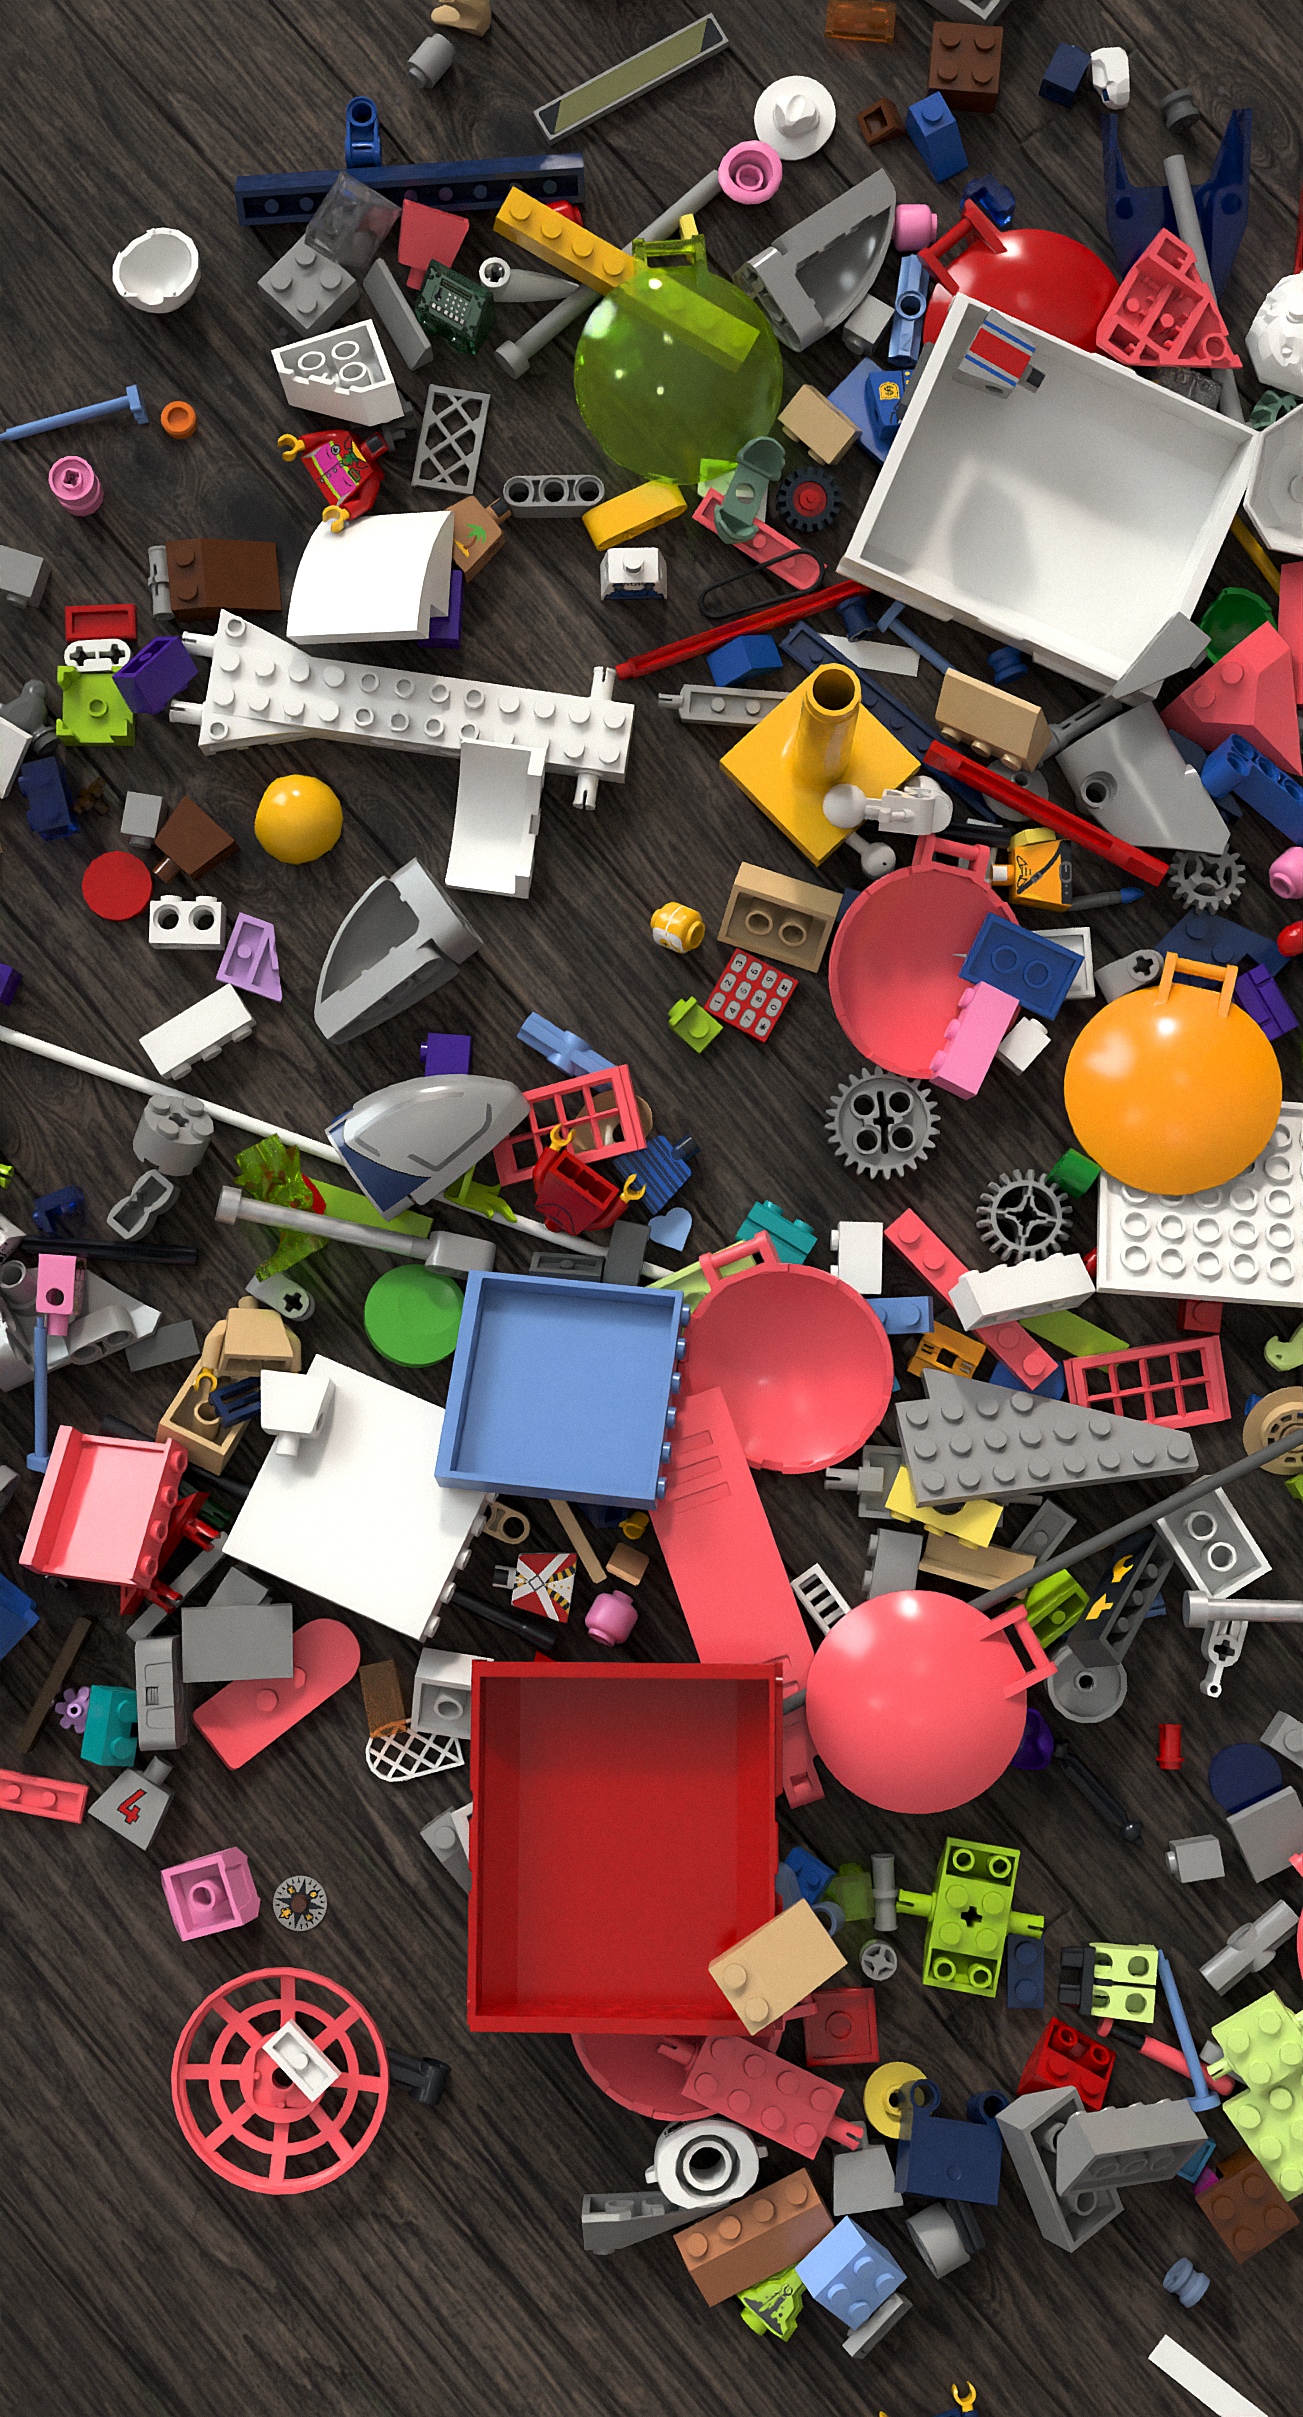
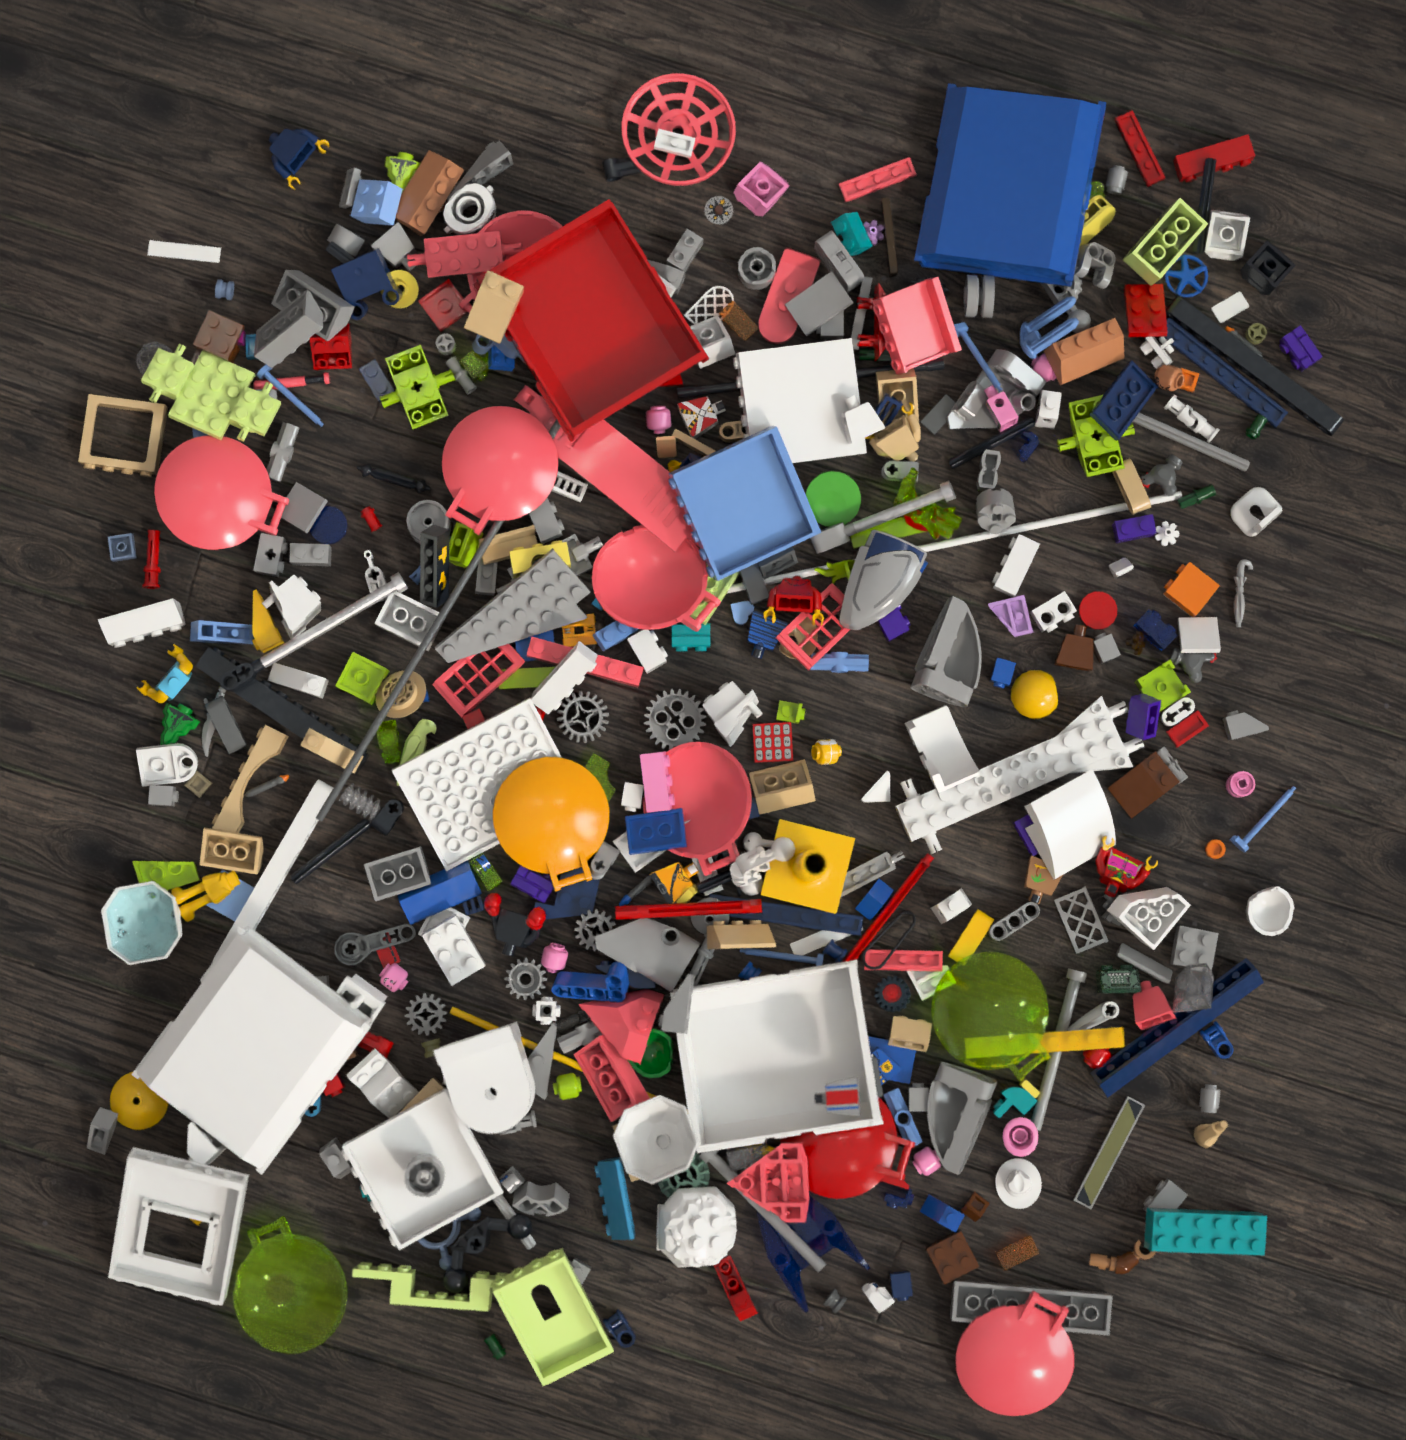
camera: 150 degrees right, 0 degrees up
light grey torso [88,1755,175,1850] -> none
sand green piece [714,436,785,544] -> none
dark purple helmet [1010,1708,1054,1770] -> none
green beam [1047,1148,1102,1200] -> none
yellowish green hips [1057,1941,1158,2023] -> none
light grey brick [1165,1834,1225,1883] -> none
none -> clear neon green tile [585,753,616,803]
none -> light grey brick [667,229,703,272]
none -> white piece [702,681,763,747]
none -> light grey brick [738,247,776,290]
none -> white slope [861,771,890,803]
none -> blue brick [989,658,1016,689]
none -> teal brick [992,1087,1037,1118]
none -> white slope [1109,558,1134,578]

